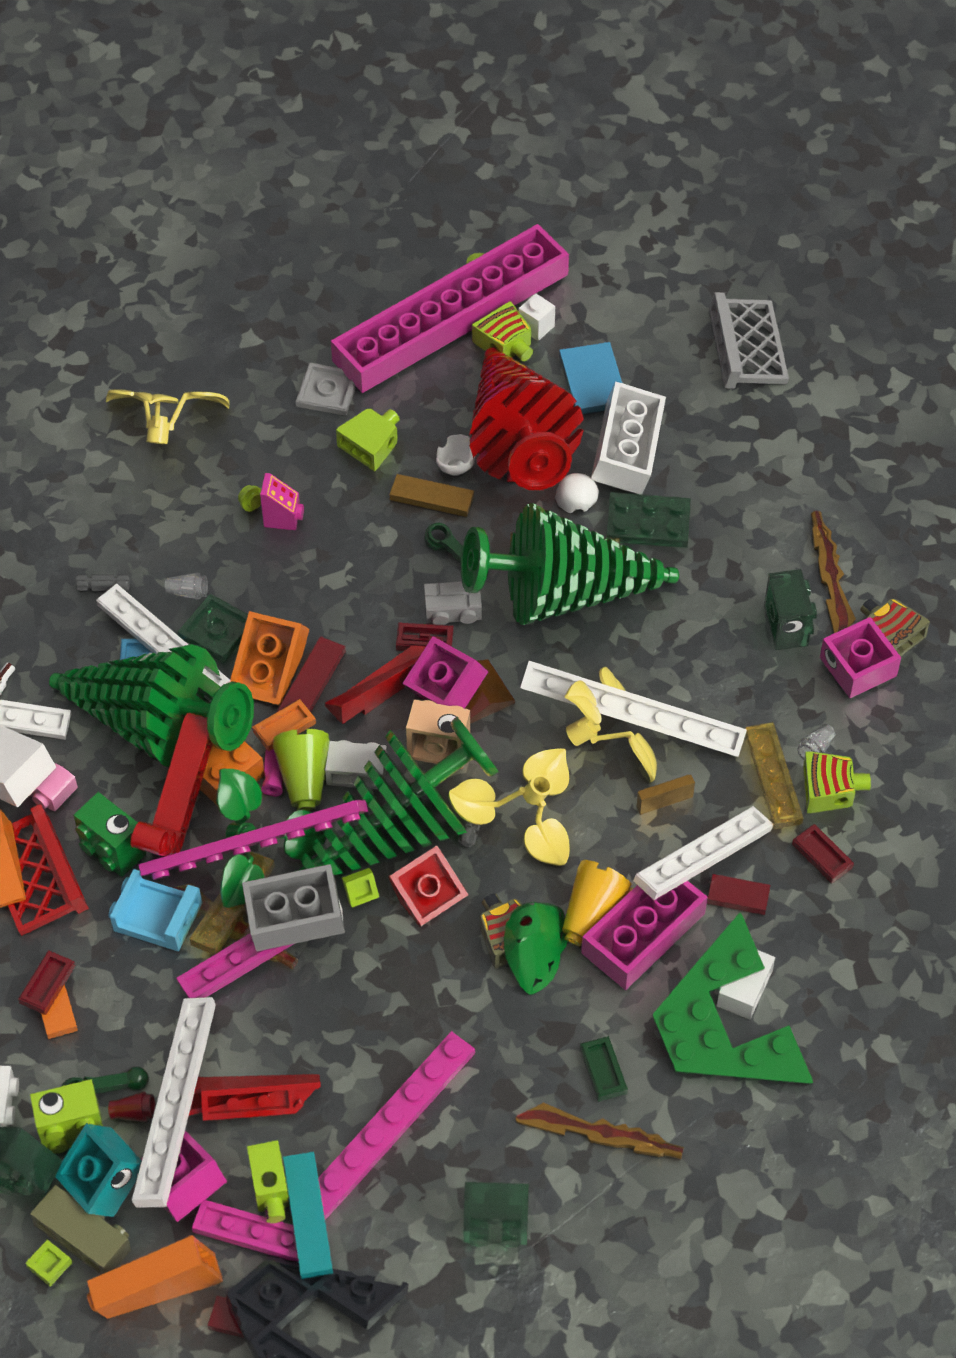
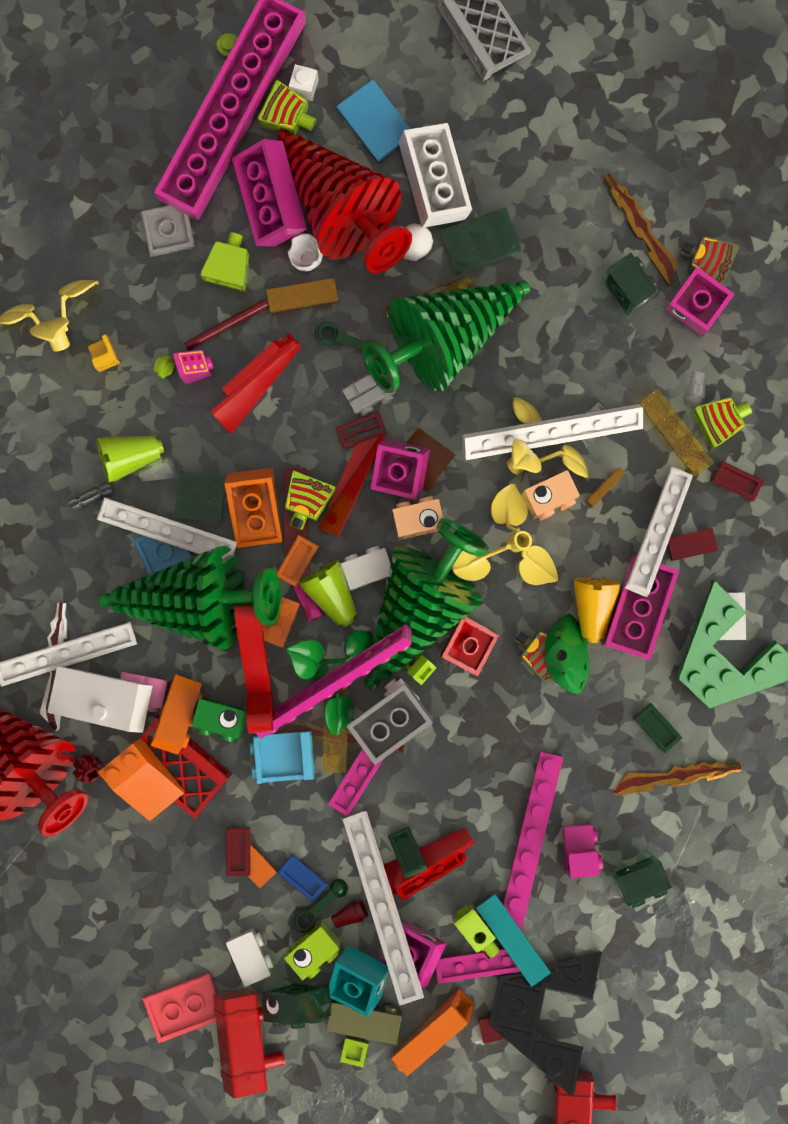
camera: 25 degrees left, 30 degrees up
none -> yellow panel [88,334,120,372]
none -> lime cone [96,436,164,483]
none -> orange brick [150,674,203,755]
none -> dark red bar [184,299,269,351]
none -> red wedge [210,333,301,433]
none -> dark pink brick [232,139,307,247]
none -> blue tile [277,854,328,902]
none -> torso [285,471,336,530]
none -> dark green tile [388,827,428,879]
none -> light nougat brick [521,470,580,521]
none -> dark pink brick [562,823,603,878]

